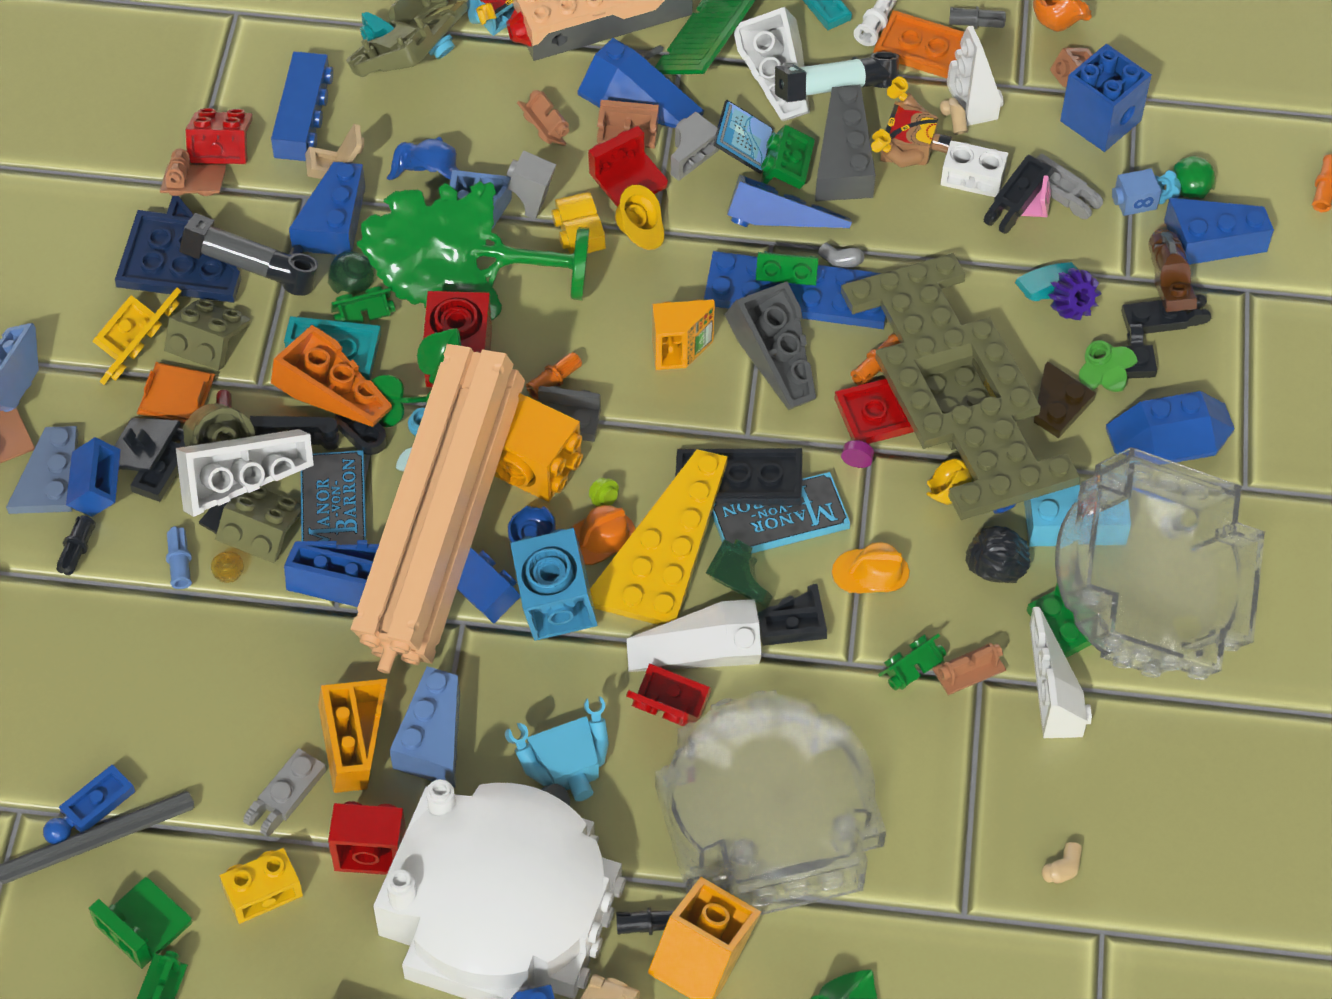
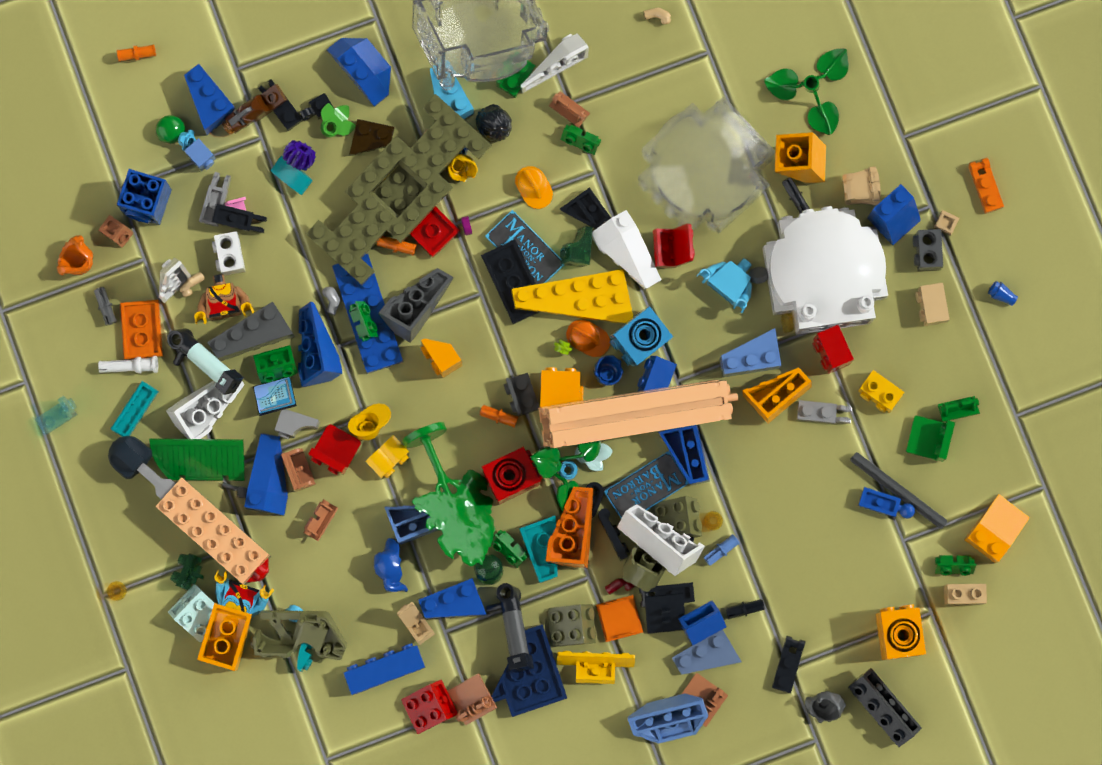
camera: 120 degrees left, 25 degrees up
light grey arch [506,150,556,220] -> none

